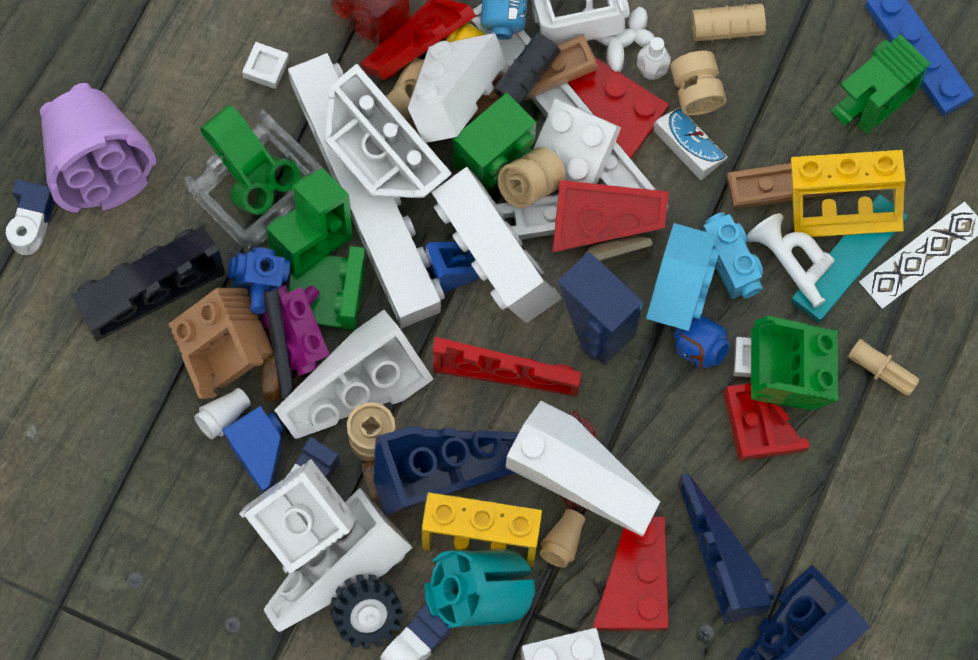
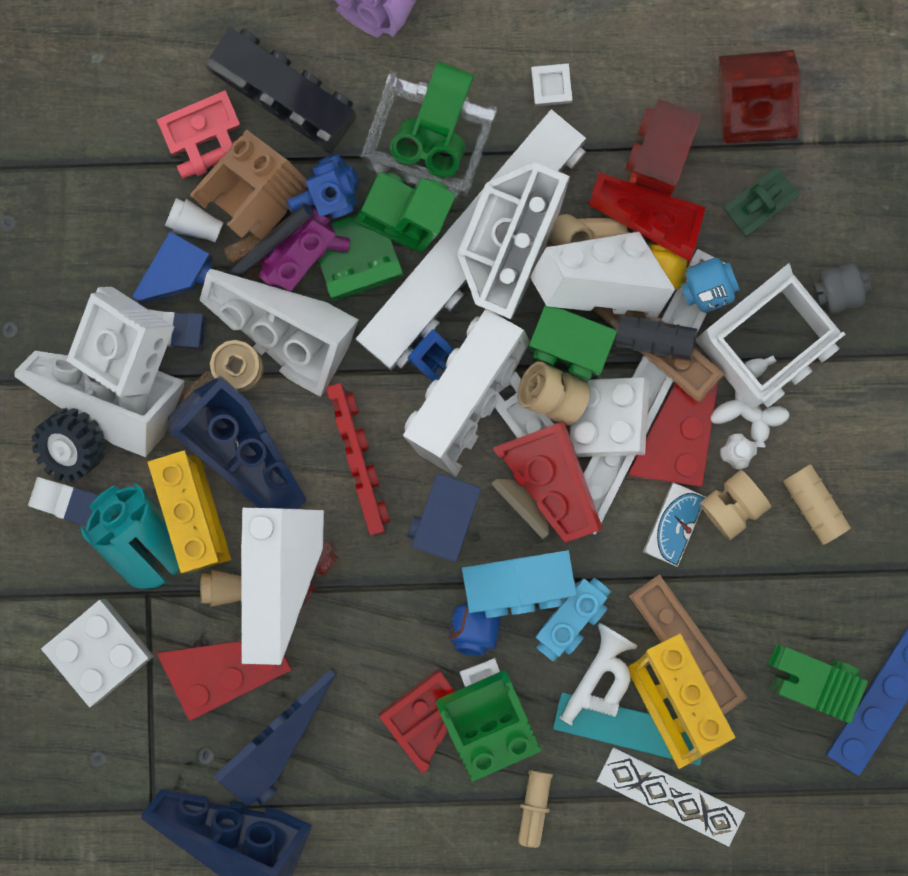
camera: 75 degrees right, 15 degrees up
none -> coral plate [156,90,241,179]

